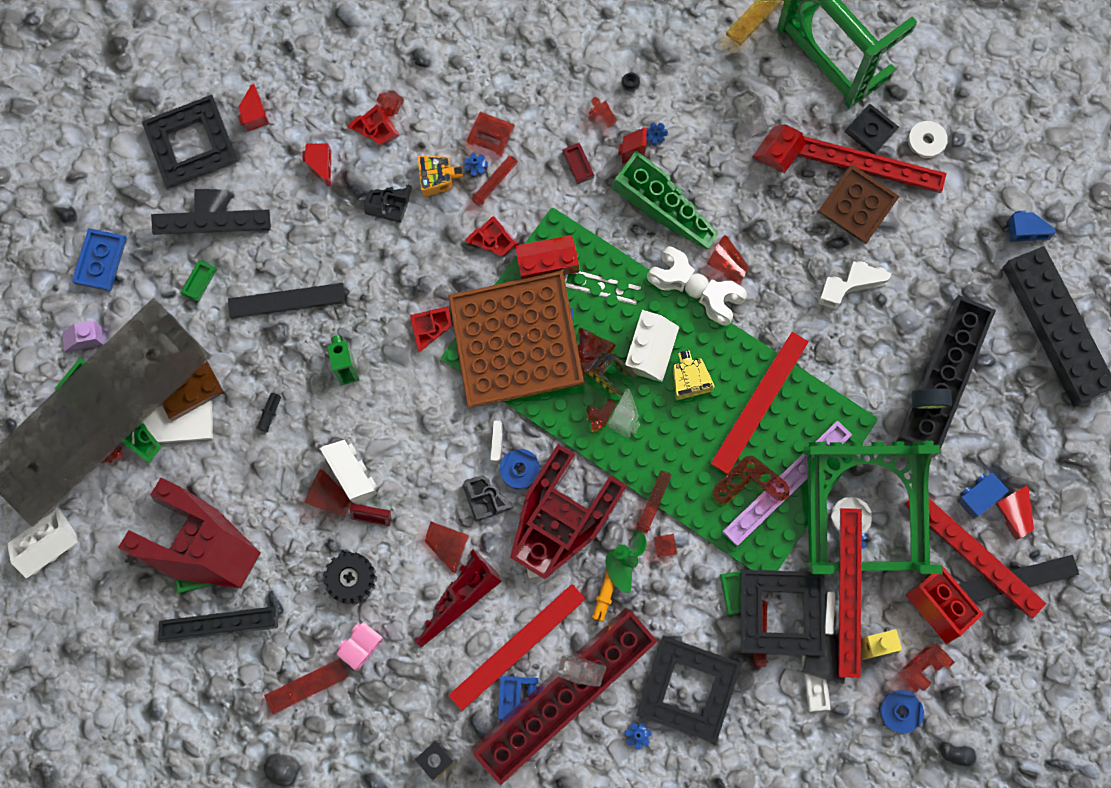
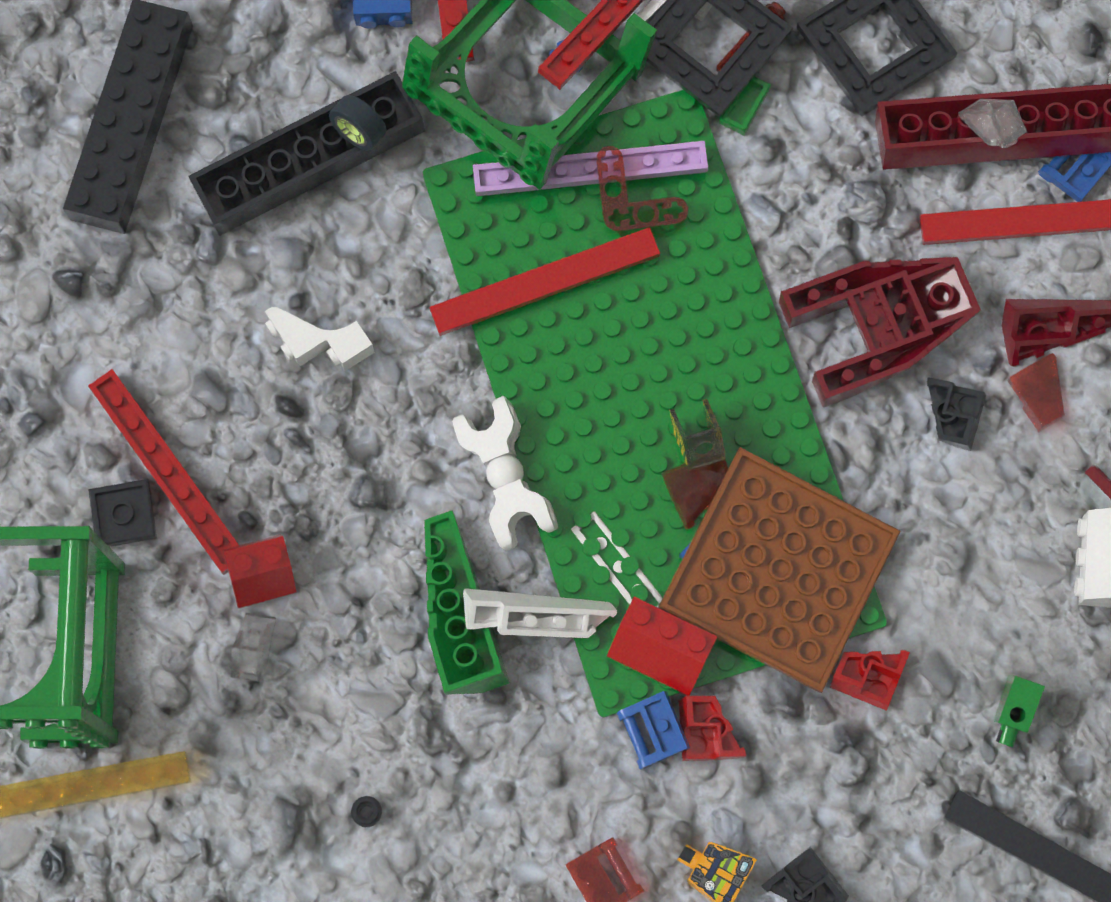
camera: 145 degrees left, 0 degrees up
blue plant [464,153,488,177] -> none
clear red axle [471,156,518,206] -> none
white tile [491,421,503,464] -> none
blue plate [500,449,540,490] -> none
dark red tile [562,142,594,184] -> none
clear red piece [586,399,617,431] -> none
clear red piece [588,97,617,128] -> none
light orange pin [591,571,615,622] -> none
green piece [605,530,647,594] -> none
clear slope [608,388,640,438] -> none
red slope [618,128,647,163] -> none
white slope [625,310,679,382] -> none
blue plant [625,722,652,750] -> none
clear red axle [636,470,672,534] -> none
blue plant [646,122,668,146] -> none
clear red plate [653,534,677,558] -> none
light yellow torso [673,350,714,400] -> none
clear red slope [707,235,750,285] -> none
reddish brown plate [818,164,900,244] -> none
white tile [830,497,872,534] -> none
white tile [908,121,947,158] -> none
blue slope [1008,210,1056,242] -> none
none -> white wedge [463,588,617,638]
none -> blue plate [617,691,690,770]

